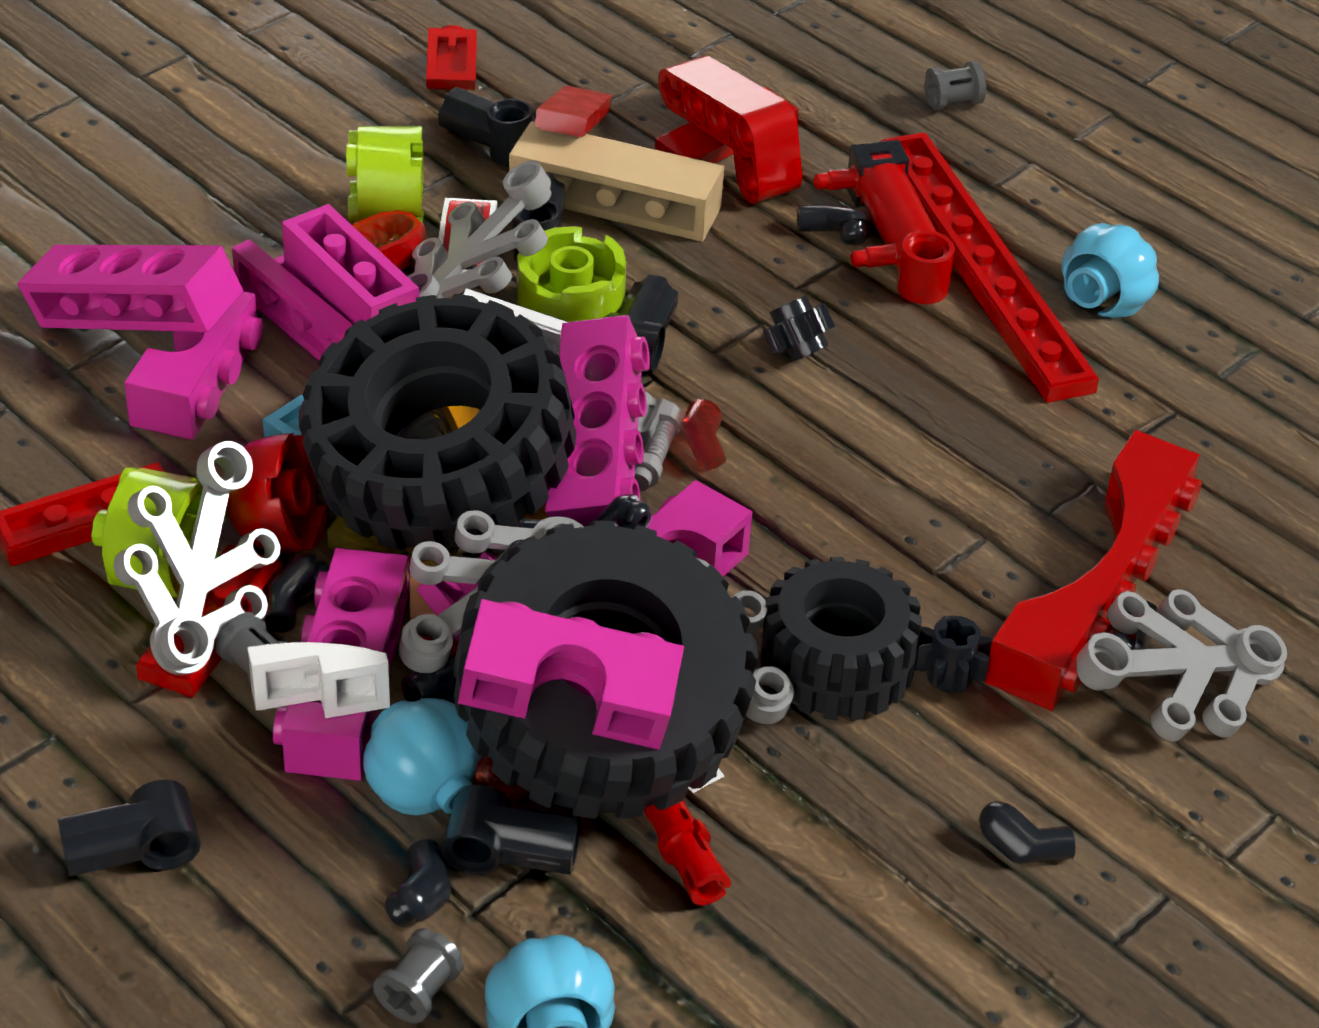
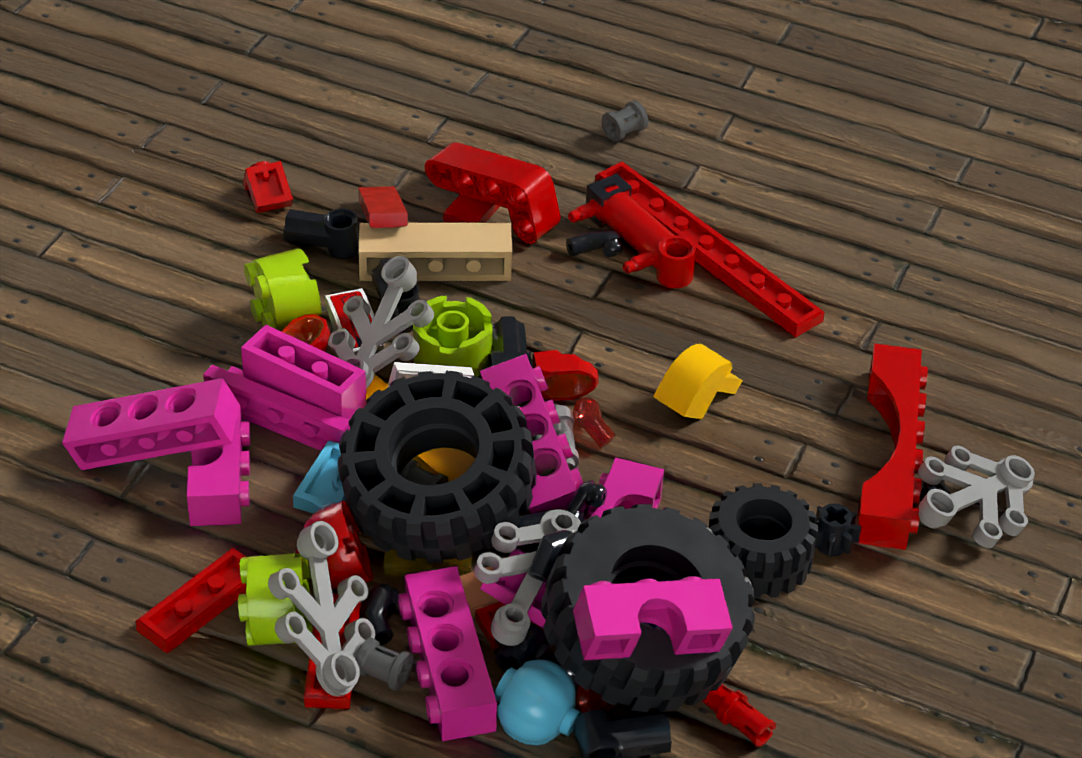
camera: 20 degrees left, 0 degrees up
white slope [247,642,390,719] -> none
black gear [763,295,835,362] -> none
black arm [979,801,1076,863] -> none
medium azure plant [1061,223,1159,318] -> none
none -> red rock [532,350,599,401]
none -> yellow brick [653,344,743,419]

